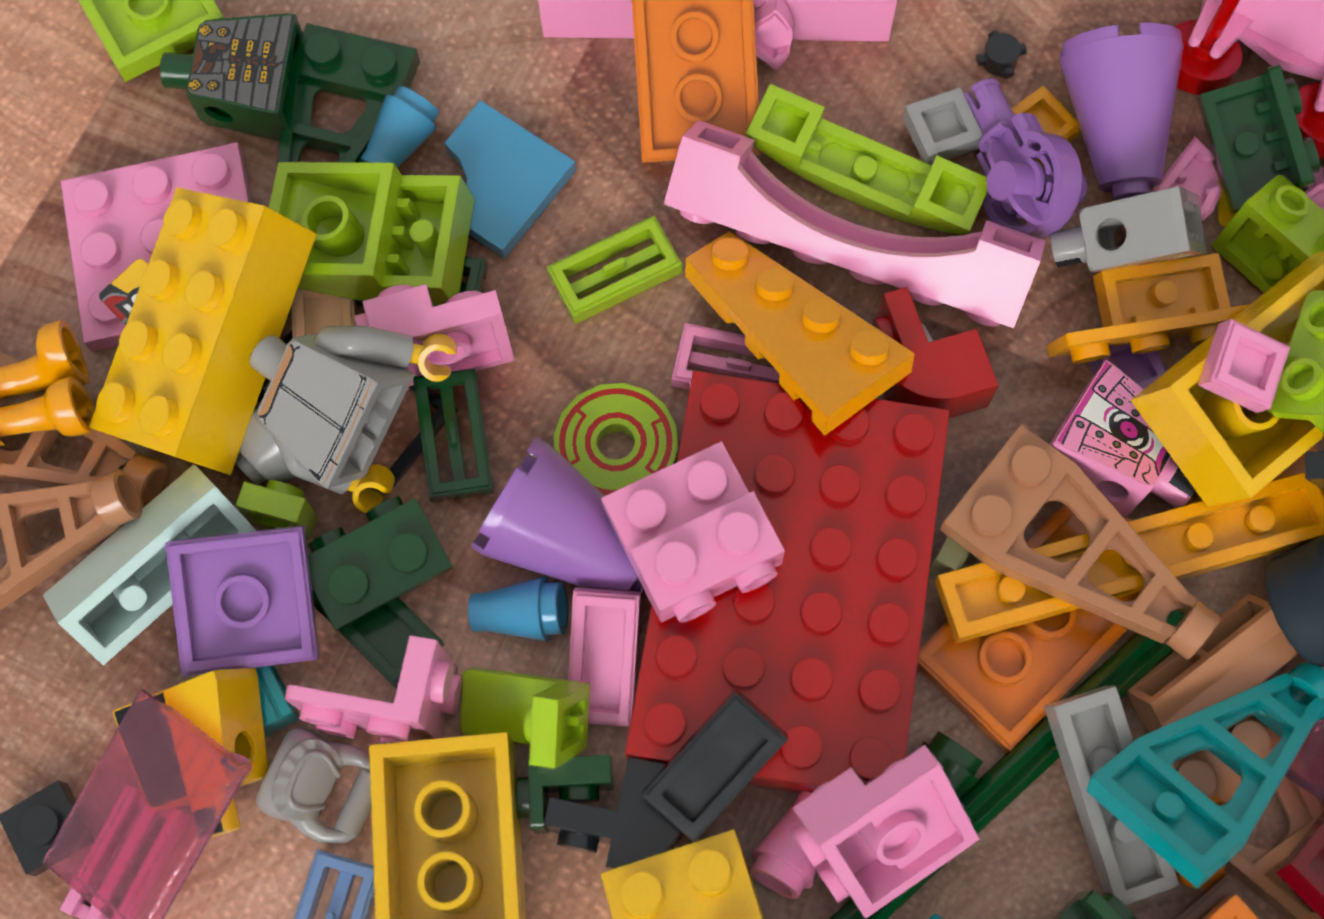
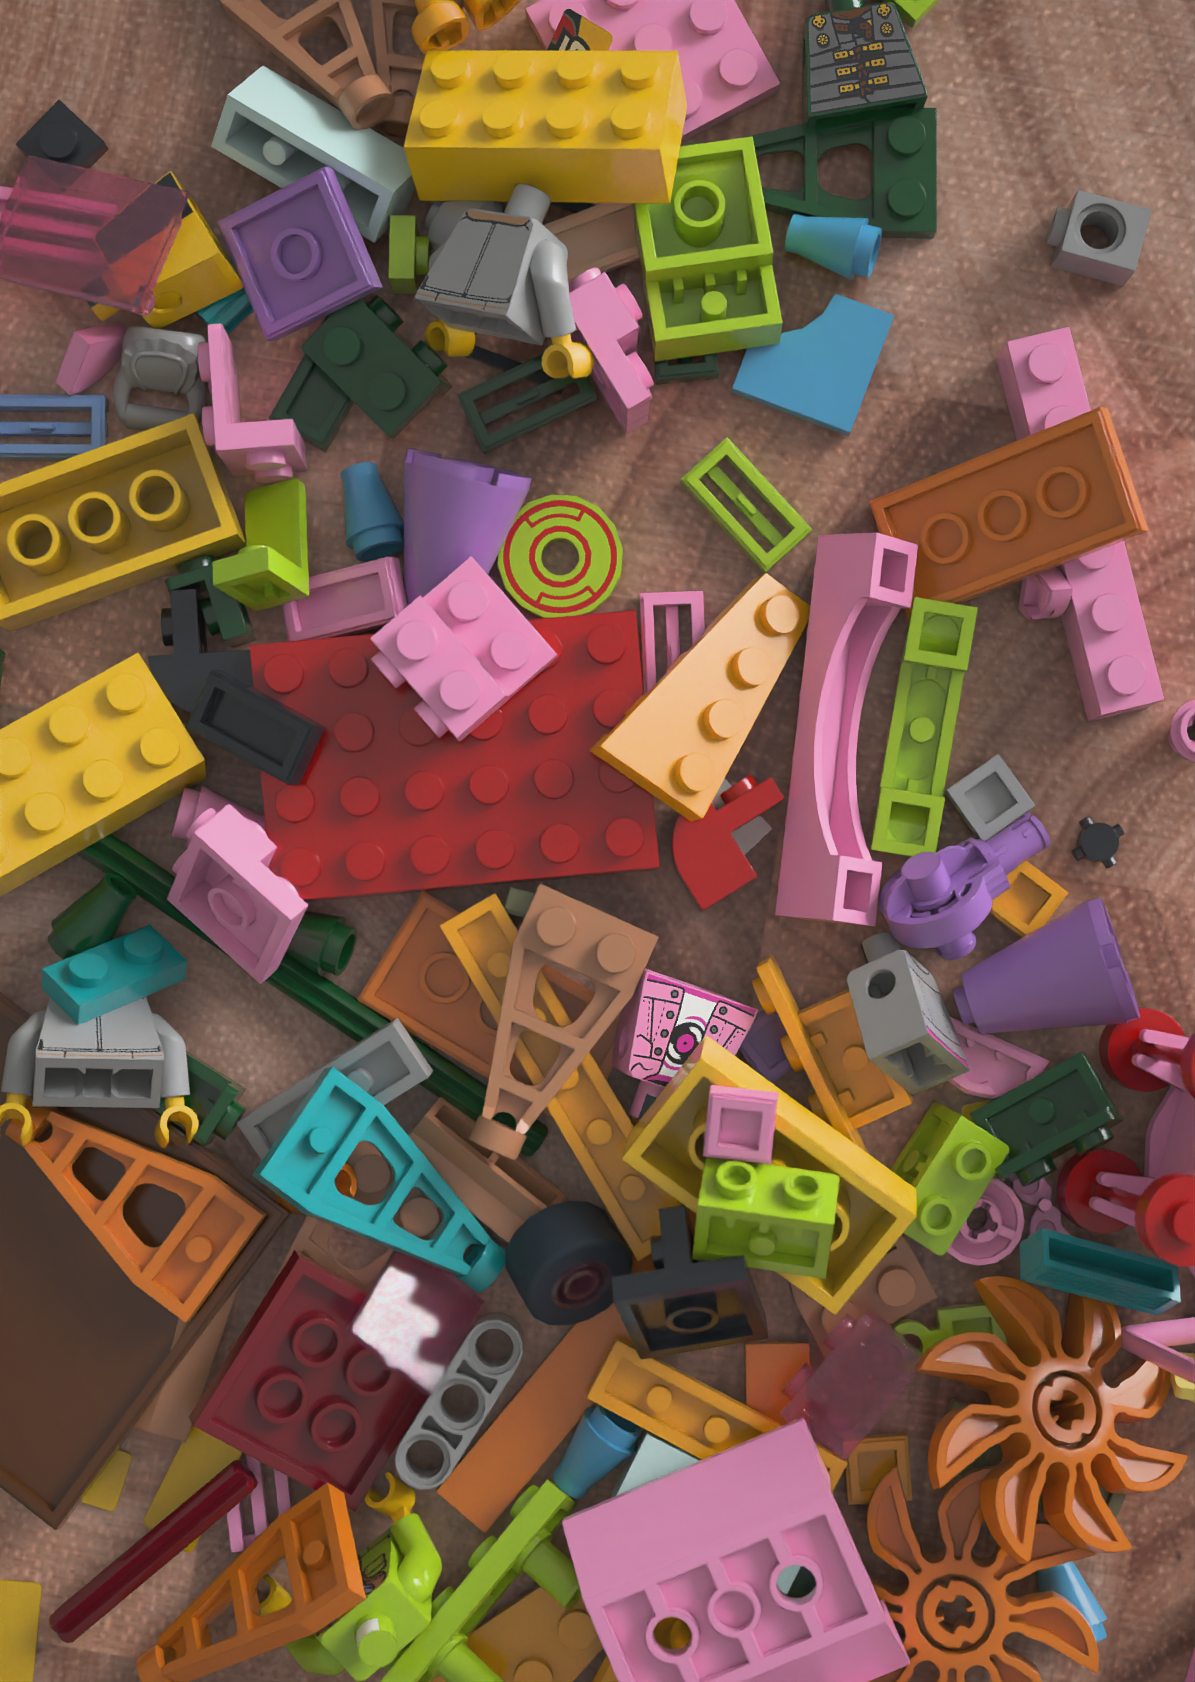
camera: 70 degrees right, 15 degrees up
none -> bright pink tile [55,321,127,395]

